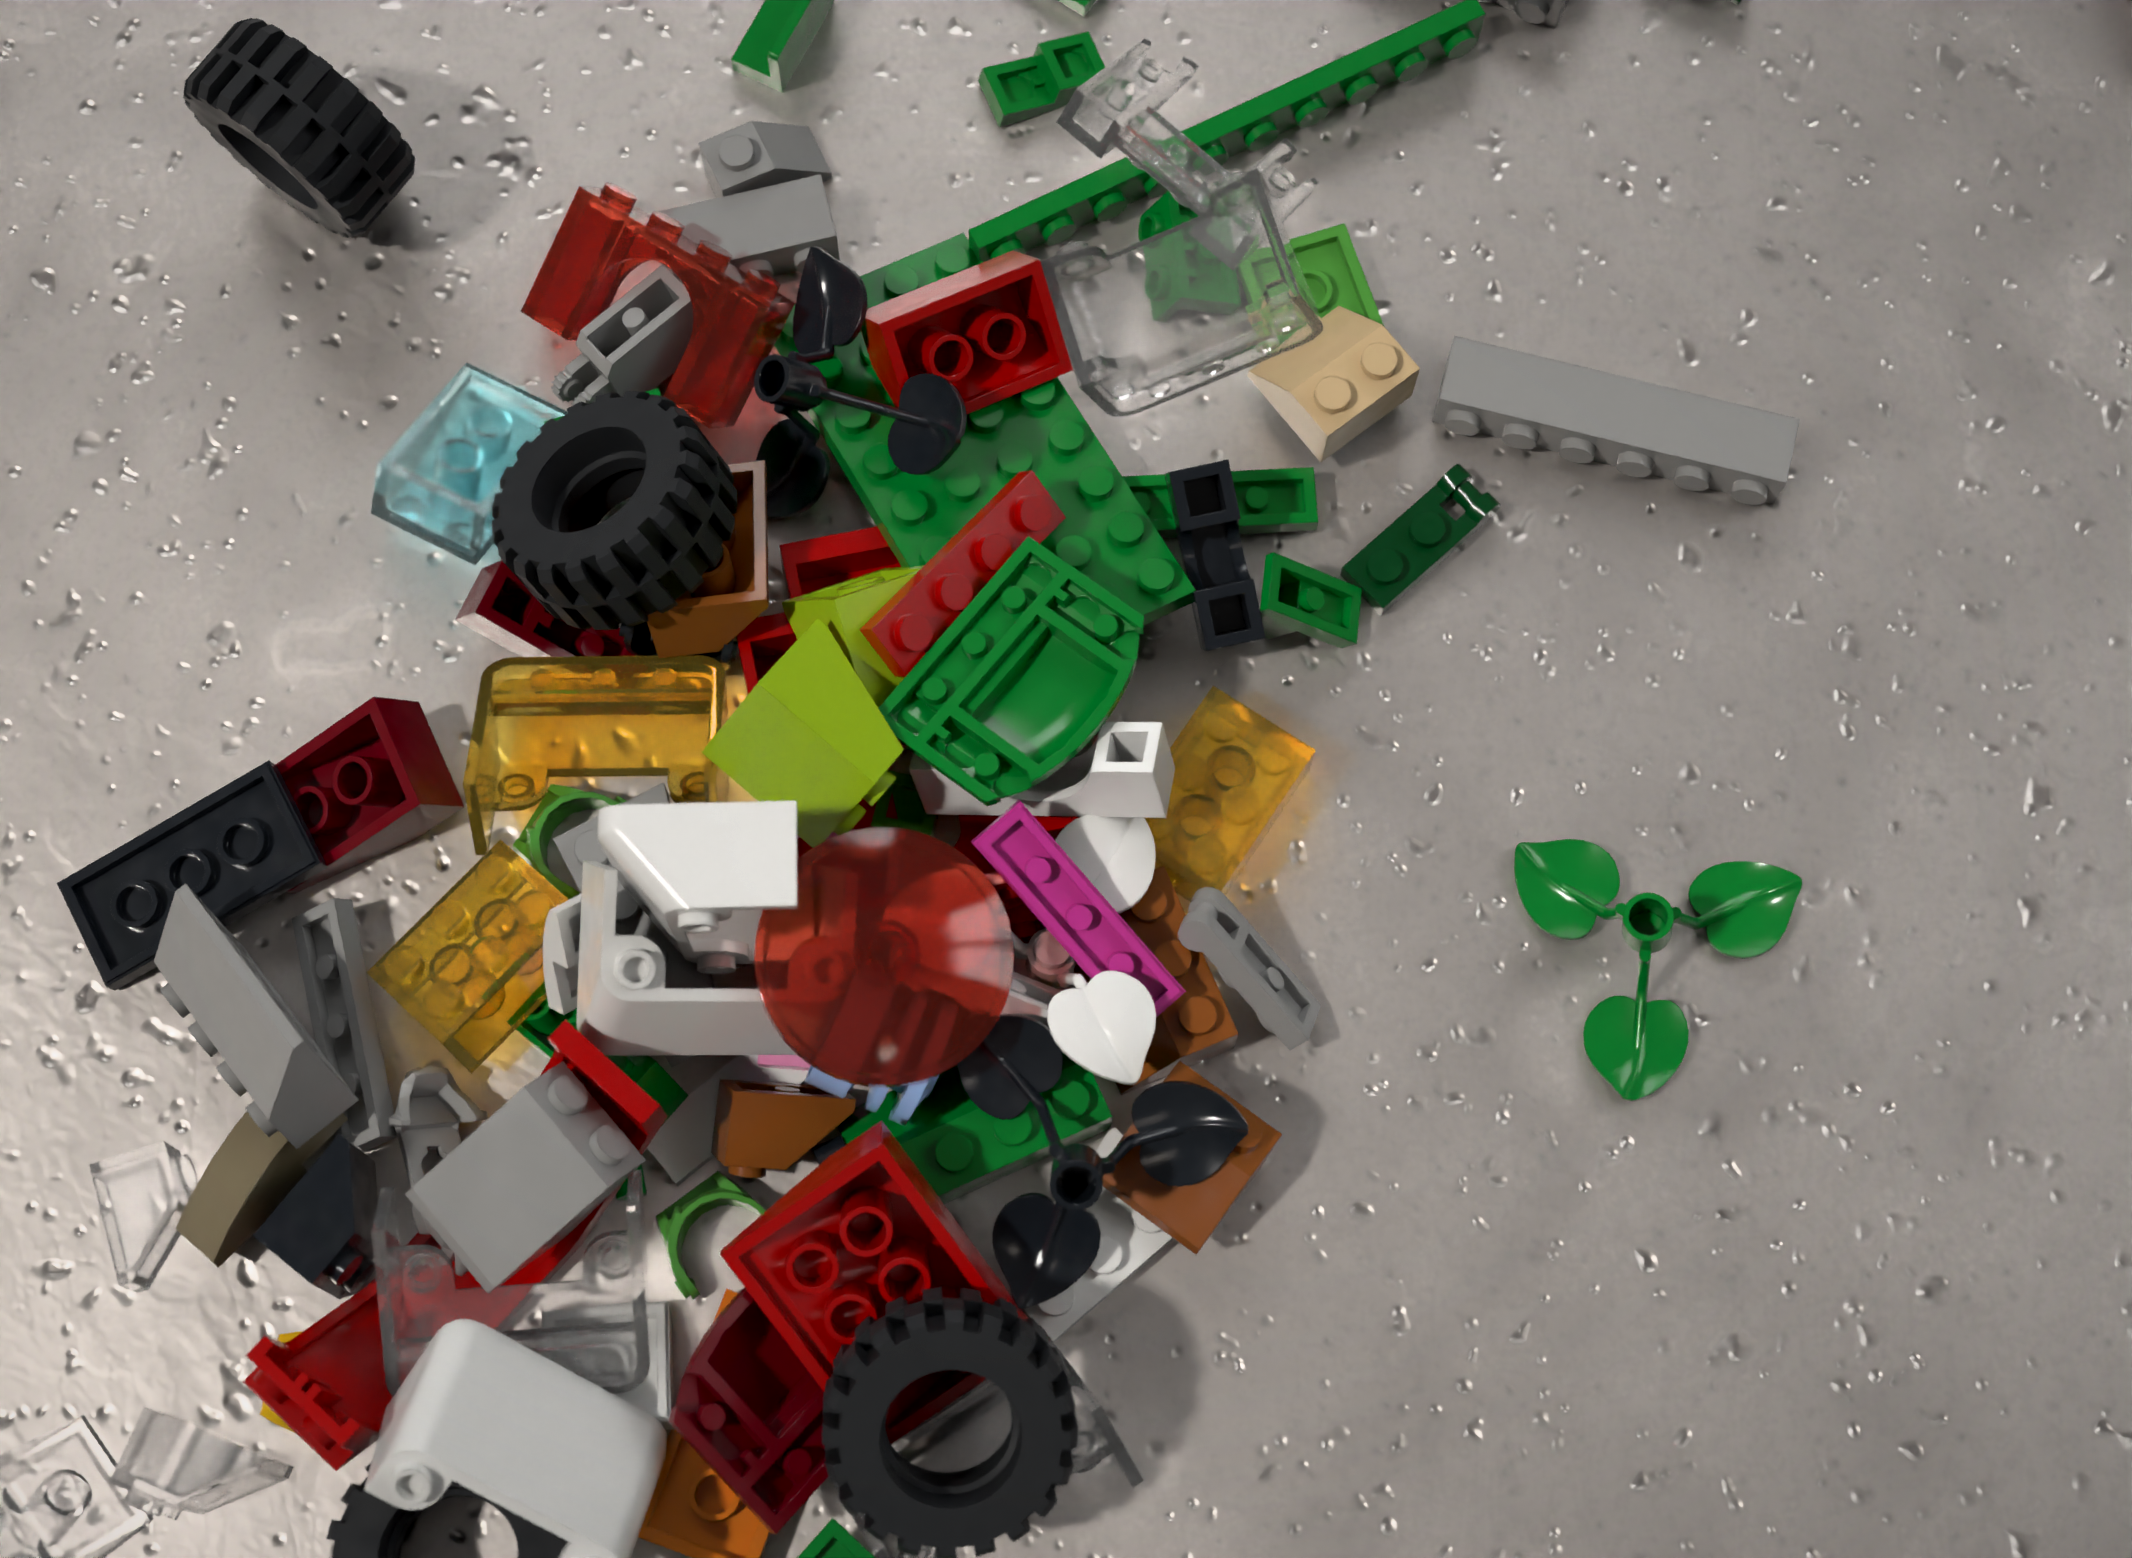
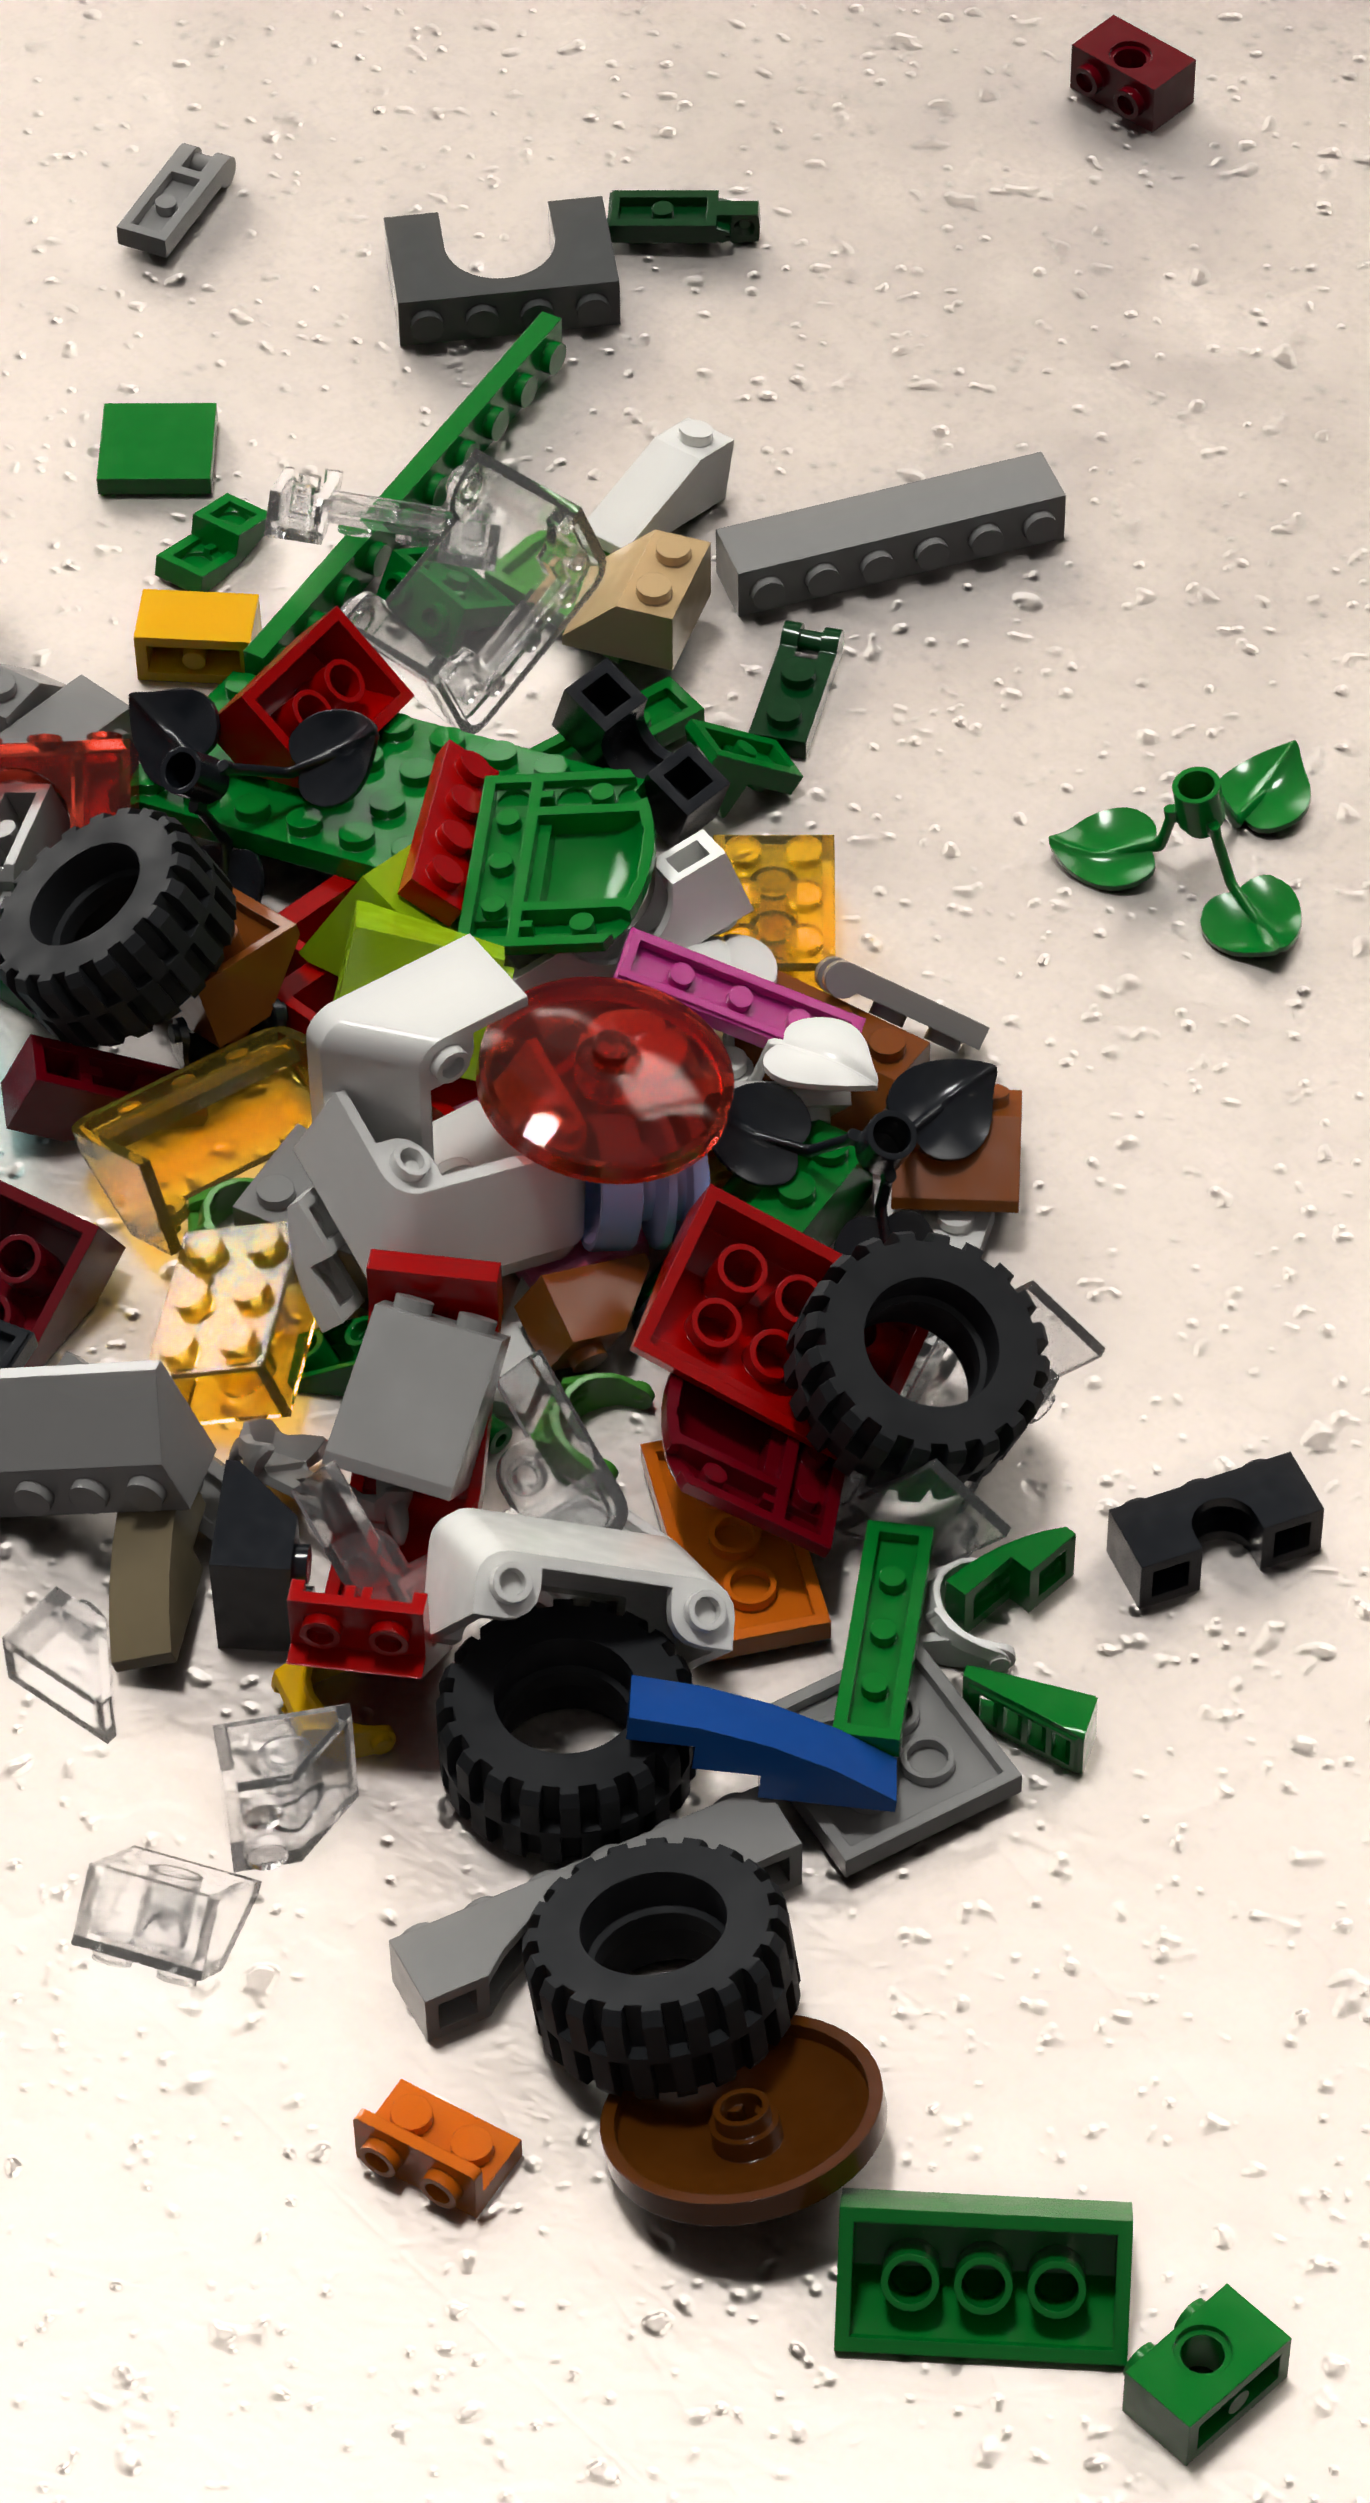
camera: 30 degrees left, 25 degrees down
none -> yellow brick [133,589,262,684]
none -> white slope [578,417,734,554]

